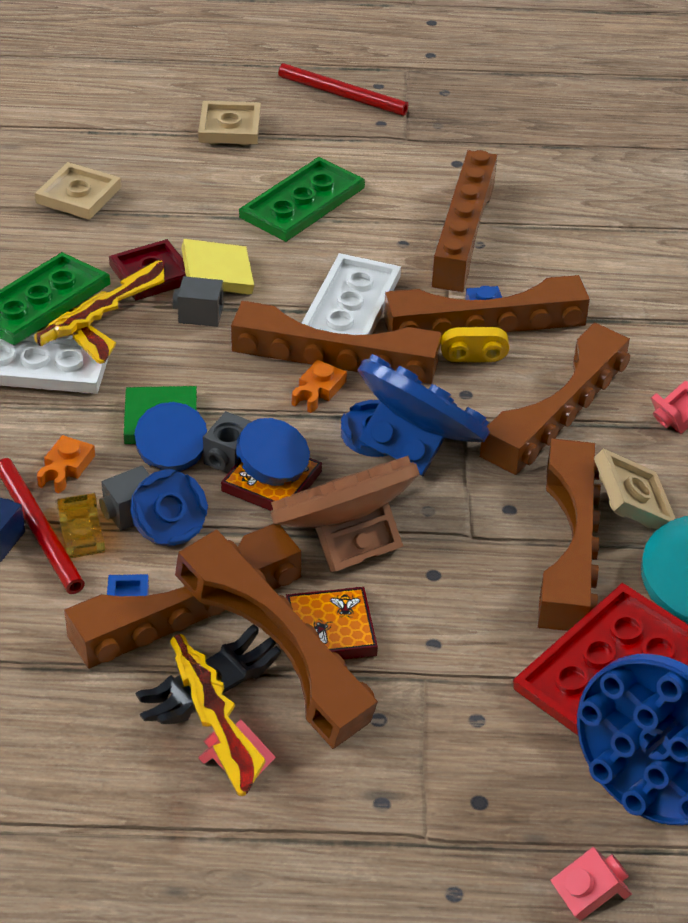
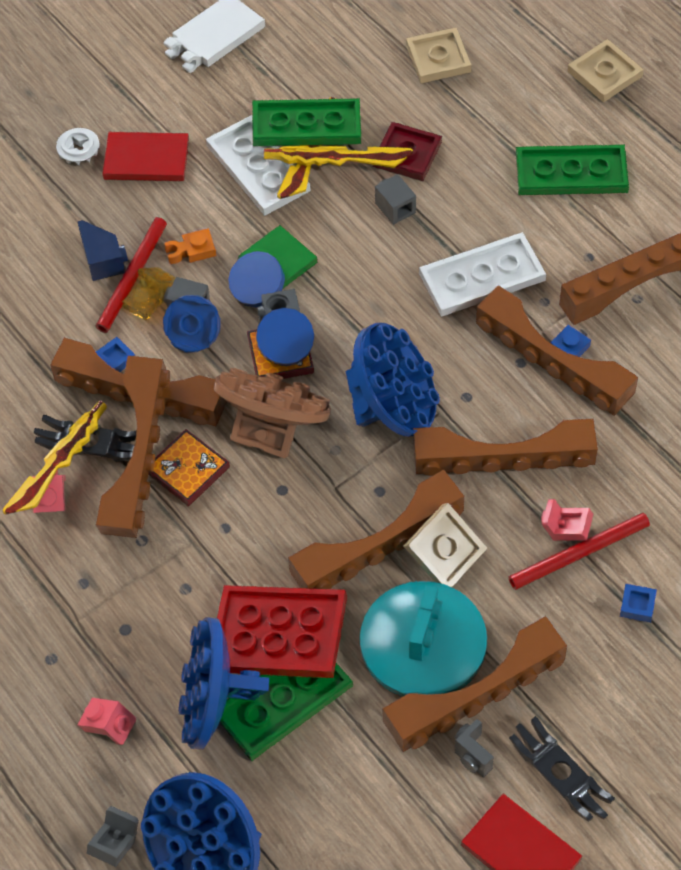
camera: 55 degrees right, 15 degrees up
light yellow tile [181,239,254,294] -> none
dark orange arch [231,301,441,384] -> none
orange plate [292,360,347,413] -> none
yellow plate [441,327,510,362] -> none

